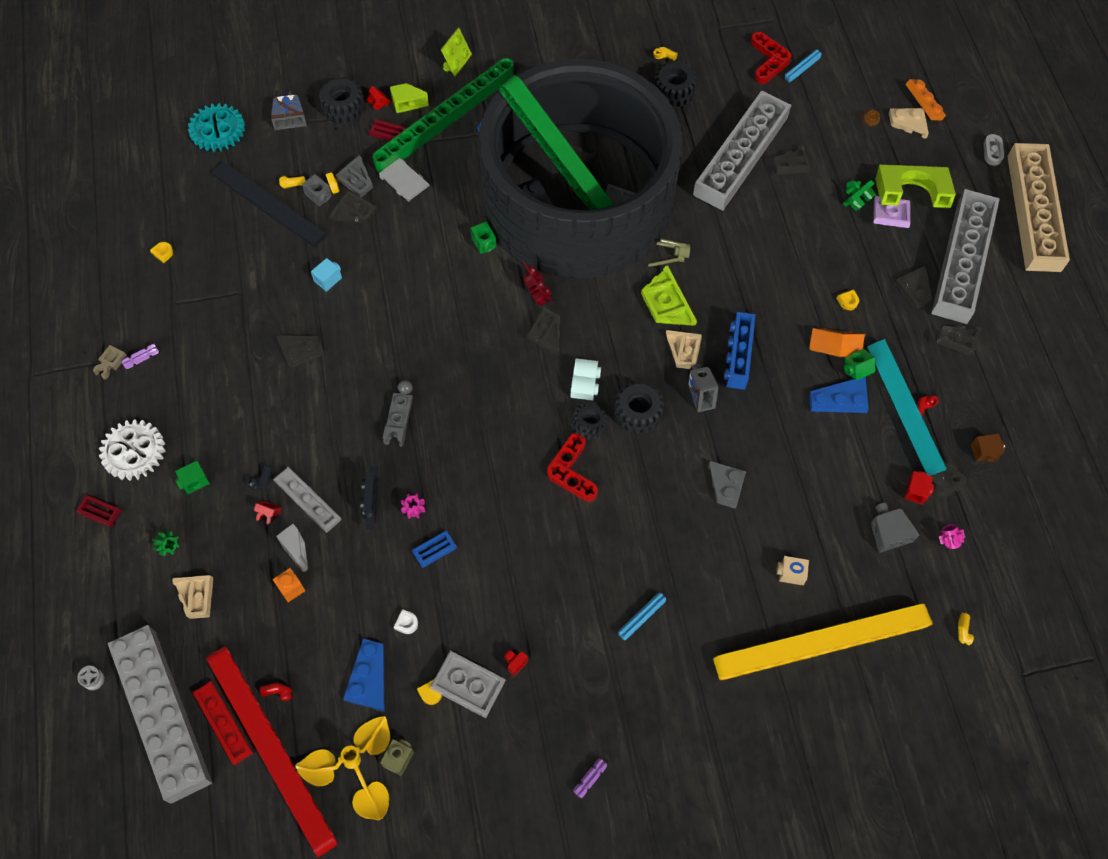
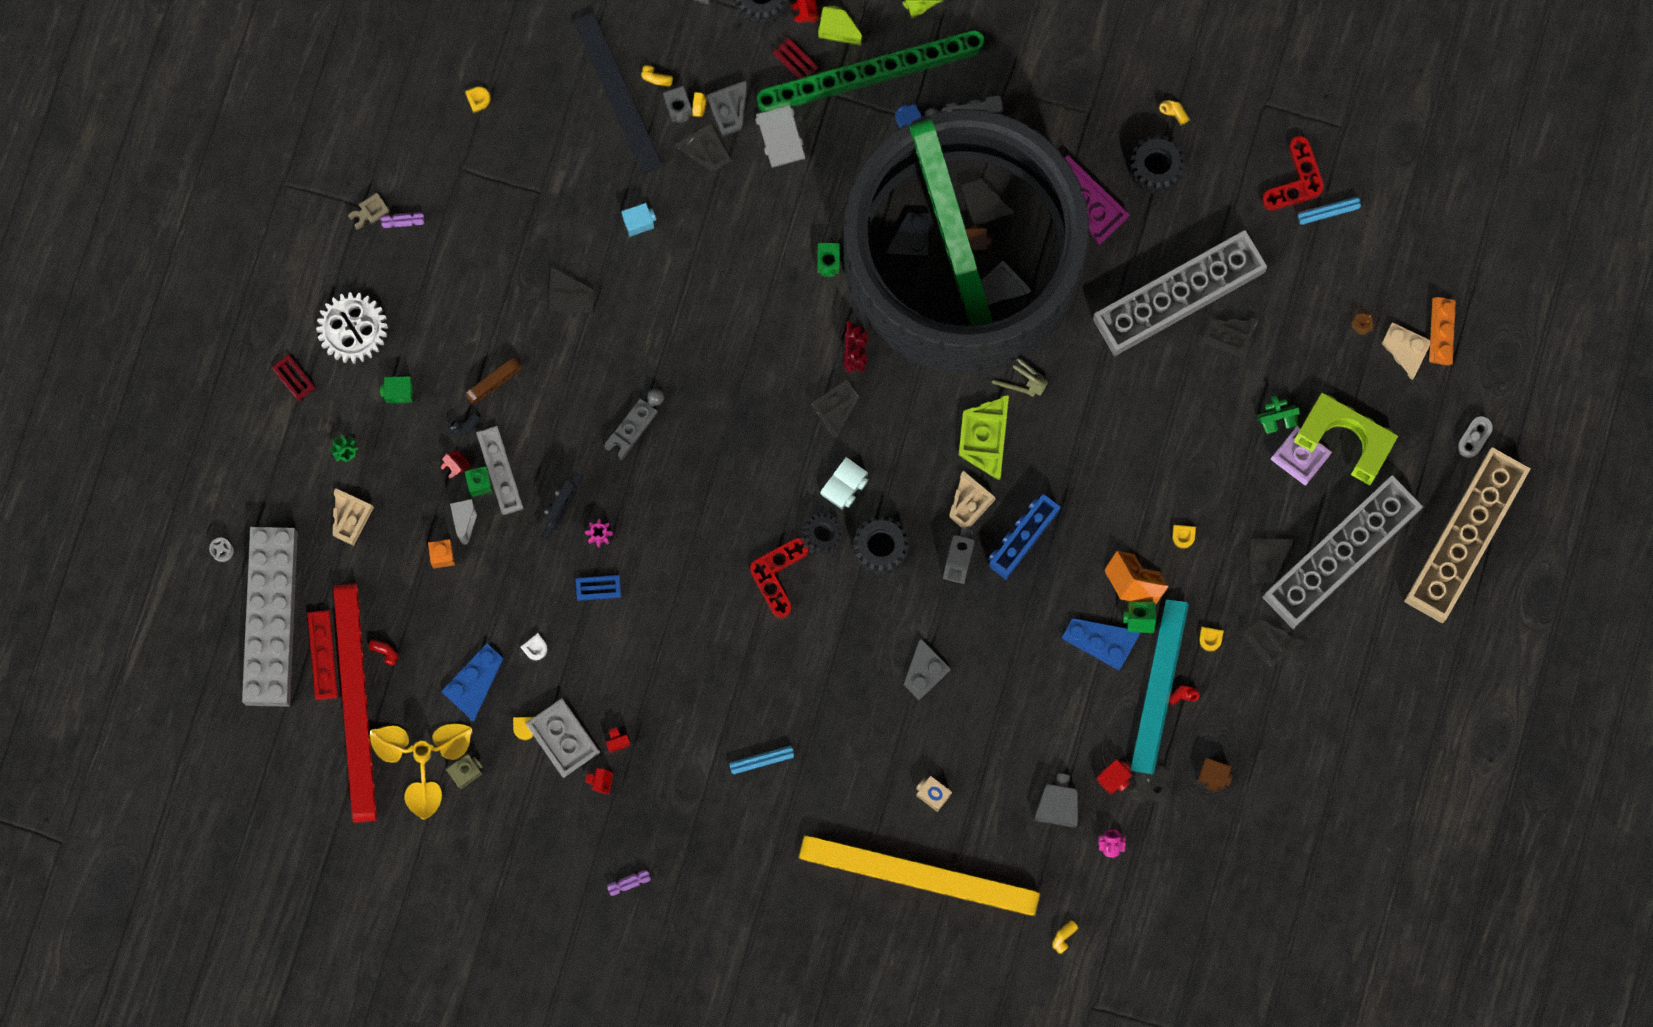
camera: 30 degrees right, 15 degrees up
none -> green brick [465,467,493,497]
none -> reddish brown beam [466,357,523,404]
none -> red tile [585,768,613,795]
none -> yellow tile [1199,627,1223,651]

